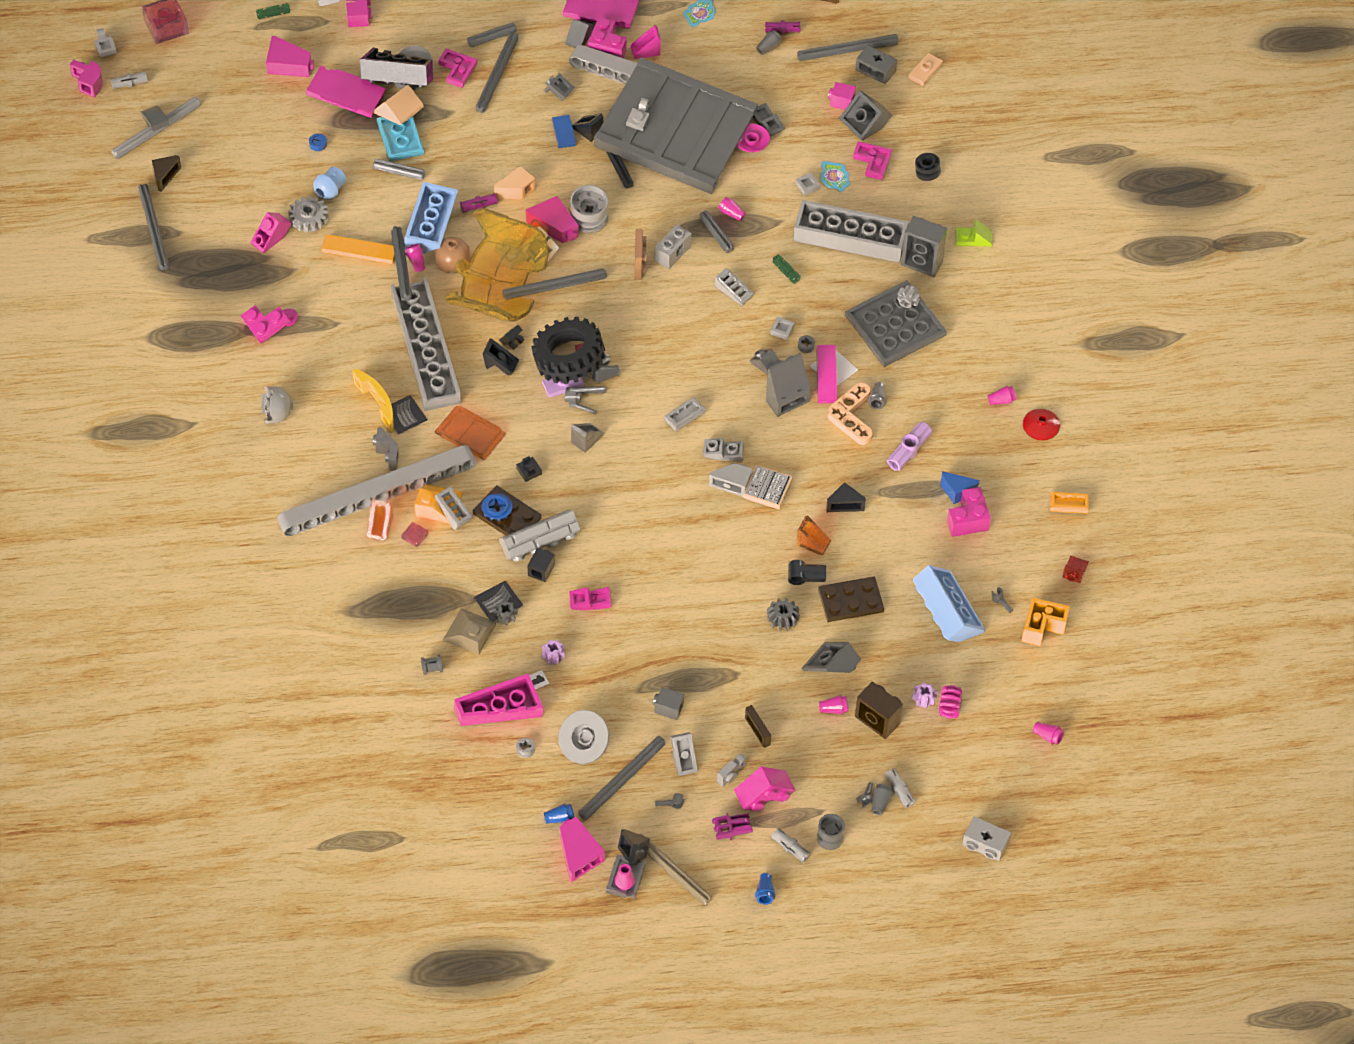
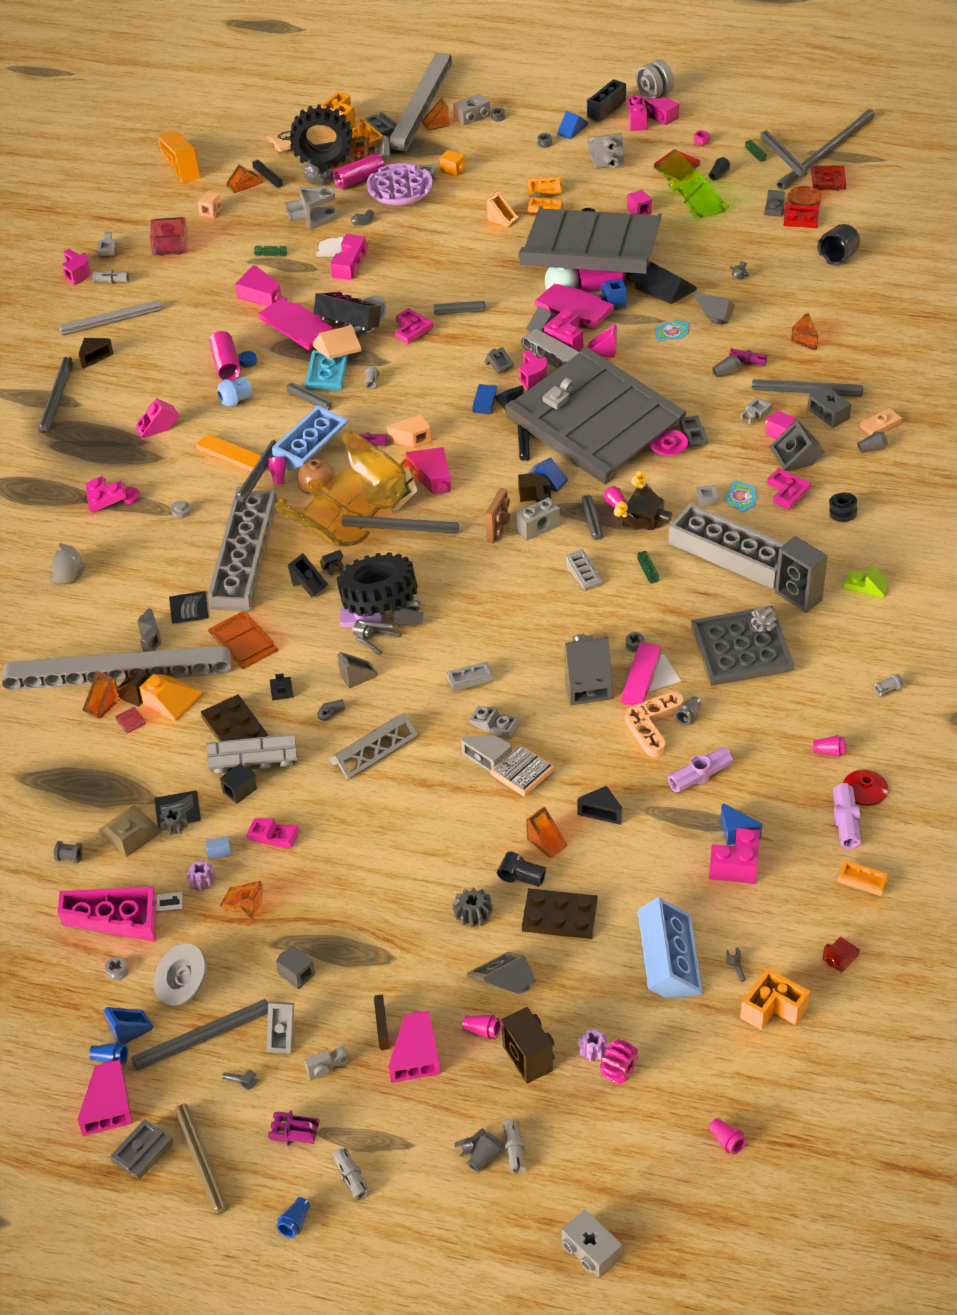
camera: 25 degrees right, 10 degrees down
dark grey slope [140,105,169,131] -> none
light grey gear [288,196,329,233] -> none
yellow slope [352,369,394,432] -> none
light grey slope [435,486,473,531] -> none
dark grey axle [476,32,518,113] -> none
blue gear [482,493,512,521] -> none
light grey wheel [570,185,608,233] -> none
cone [615,864,635,890] -> none
black slope [617,829,650,863] -> none
dark pink brick [734,766,796,811] -> none
light grey plate [770,316,795,340] -> none
dark grey wheel [817,814,845,850] -> none
none -> blue slope [104,1007,154,1044]
none -> dark brown slope [112,670,148,707]
none -> light grey plate [170,501,190,519]
none -> light blue slope [206,836,231,859]
none -> dark pink piece [209,331,241,381]
none -> clear orange slope [220,881,263,919]
none -> dark grey arm [317,699,345,721]
none -> light grey fence [328,713,418,779]
none -> light grey pin [364,366,379,389]
none -> dark pink slope [389,1011,440,1083]
none -> dark brown brick [518,473,551,503]
none -> dark pink brick [519,349,547,390]
none -> blue slope [527,457,567,492]
none -> torso [614,471,672,530]
none -> light grey plate [740,397,772,424]
none -> lavender piece [833,783,861,849]
none -> flat silver cone [857,431,888,453]
none -> light grey pin [874,674,903,696]

